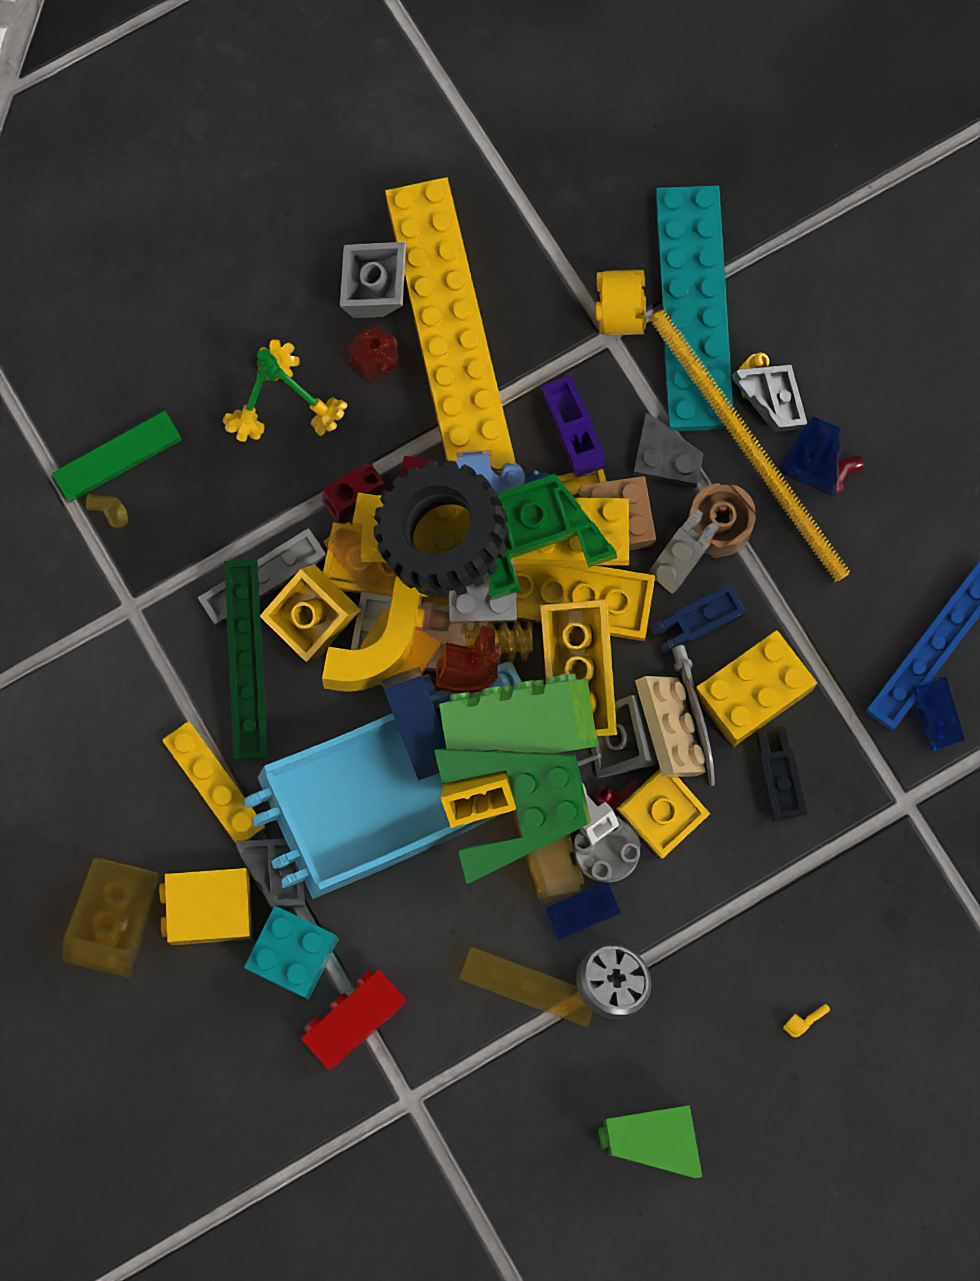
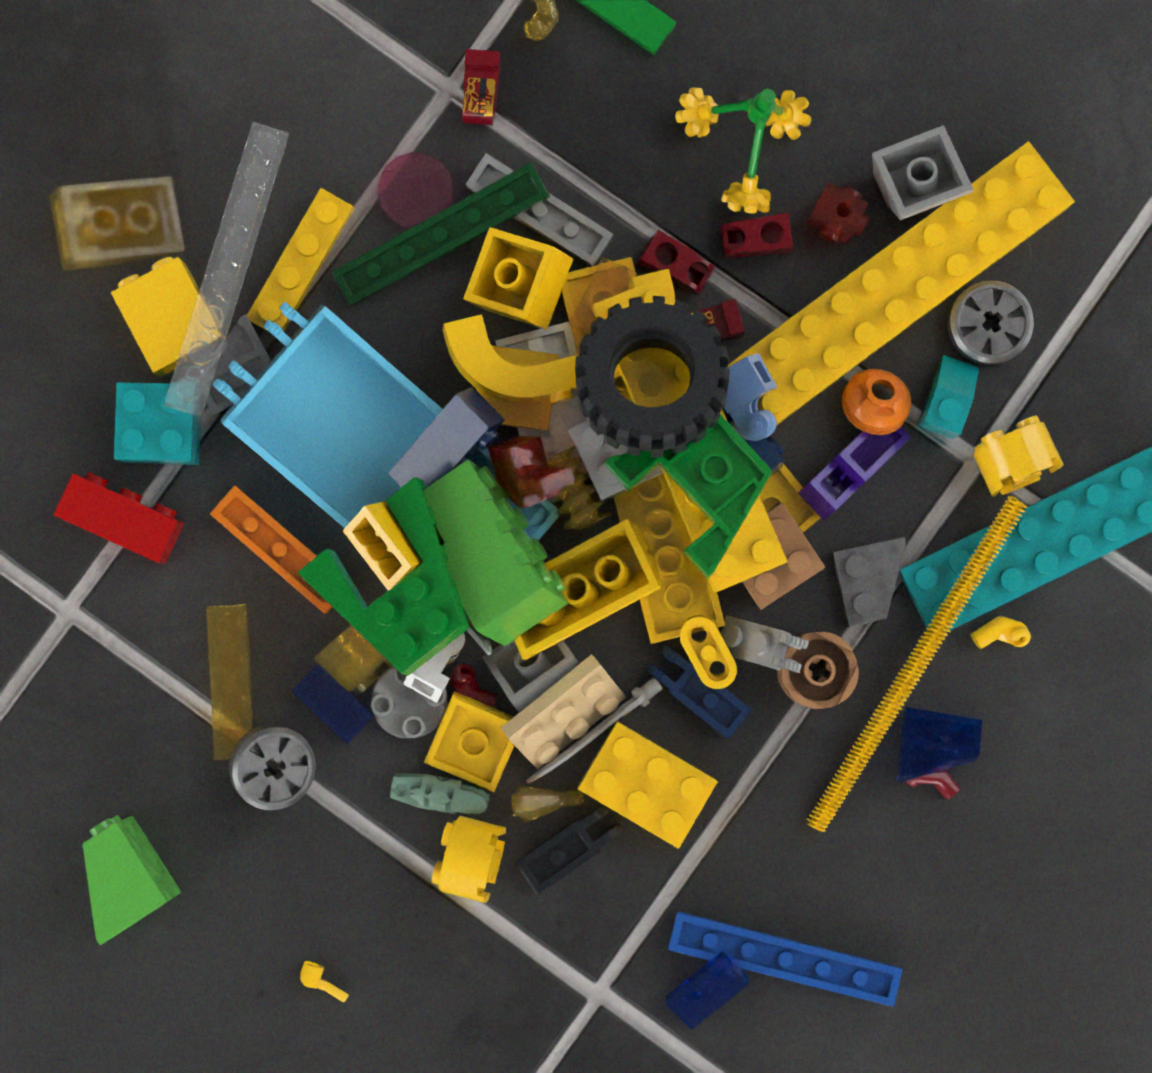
camera: 65 degrees right, 10 degrees up
flat silver wing [732,365,807,432] -> none
none -> clear plate [164,121,289,417]
none -> orange plate [210,485,332,614]
none -> clear pink tile [378,152,453,228]
none -> sand green hinge [390,773,490,815]
none -> yellow brick [432,815,506,903]
none -> dark red leg [462,49,501,126]
none -> clear yellow cone [511,785,583,824]
none -> yellow plate [680,615,737,689]
none -> dark red leg [720,213,794,259]
none -> orange piece [841,369,911,435]
none -> teal slope [917,355,979,439]
none -> flat silver wheel [948,281,1034,365]

